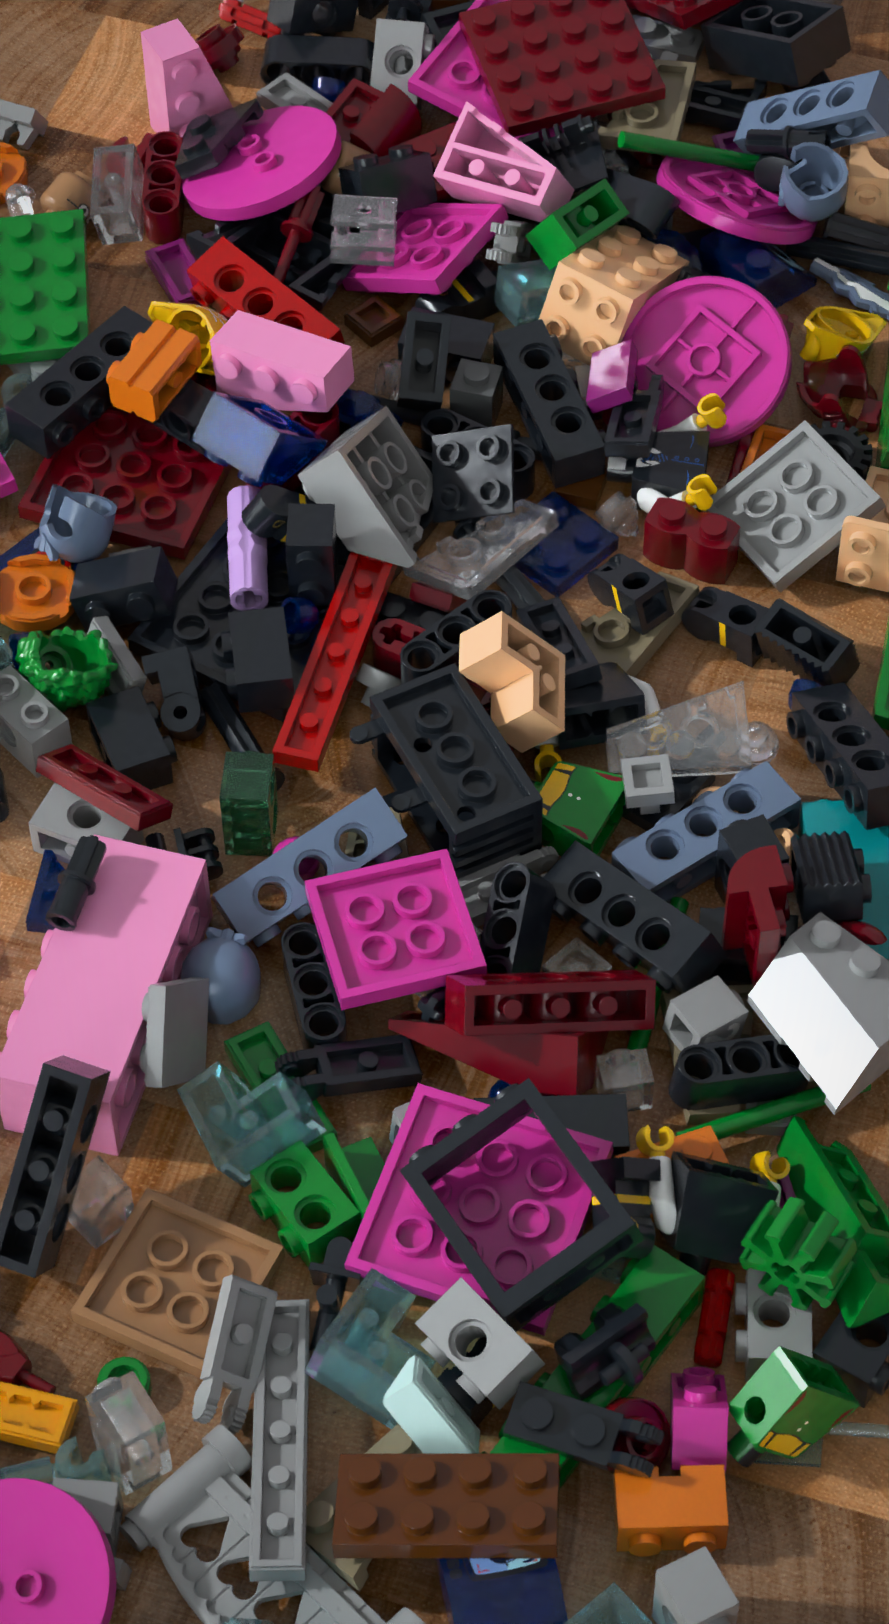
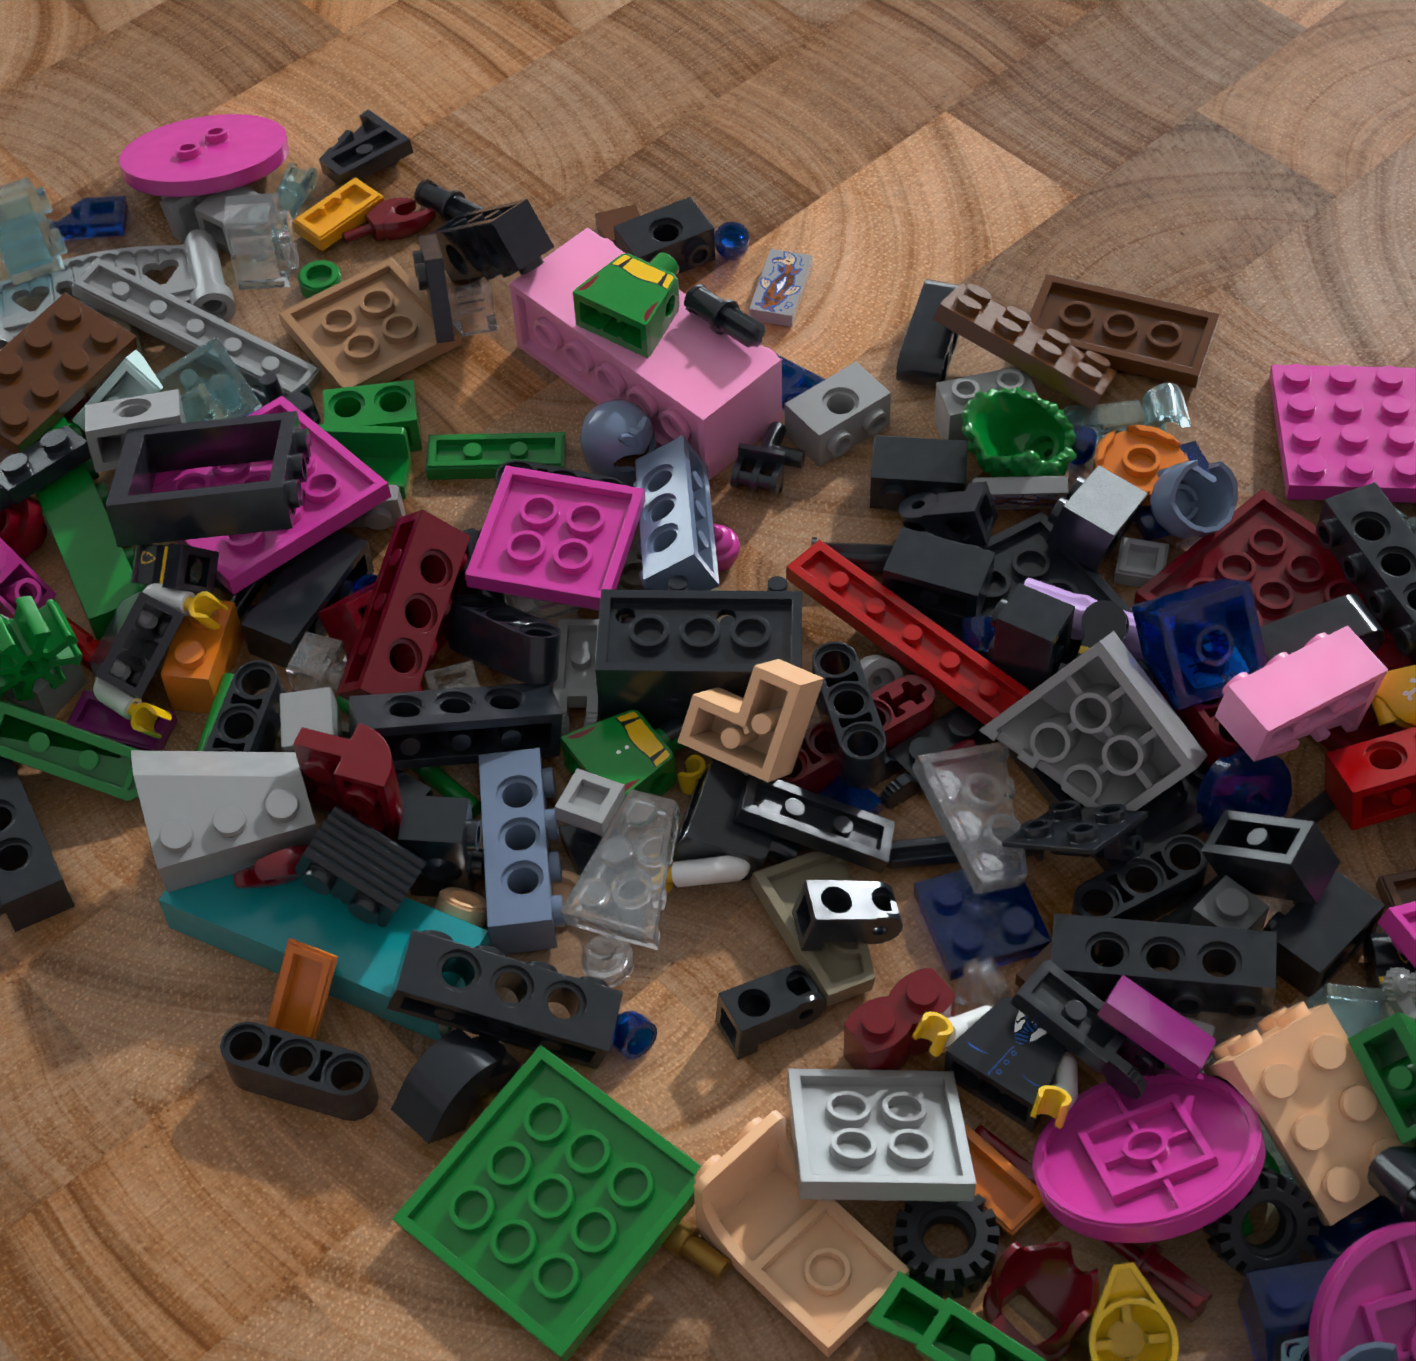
camera: 120 degrees right, 0 degrees up
dark red tile [36,744,173,831] -> none
orange brick [106,319,202,423] -> none
light grey tile [139,977,209,1088] -> none
clear light blue brick [177,1061,327,1187] -> none
light grey hinge [191,1275,278,1434] -> none
clear green brick [219,751,279,857] -> none
black hinge [274,1035,423,1104] -> none
black hips [554,1302,657,1401] -> none
black brick [754,598,861,688] -> none
none -> black wing [412,234,455,343]
none -> green torso [573,253,680,358]

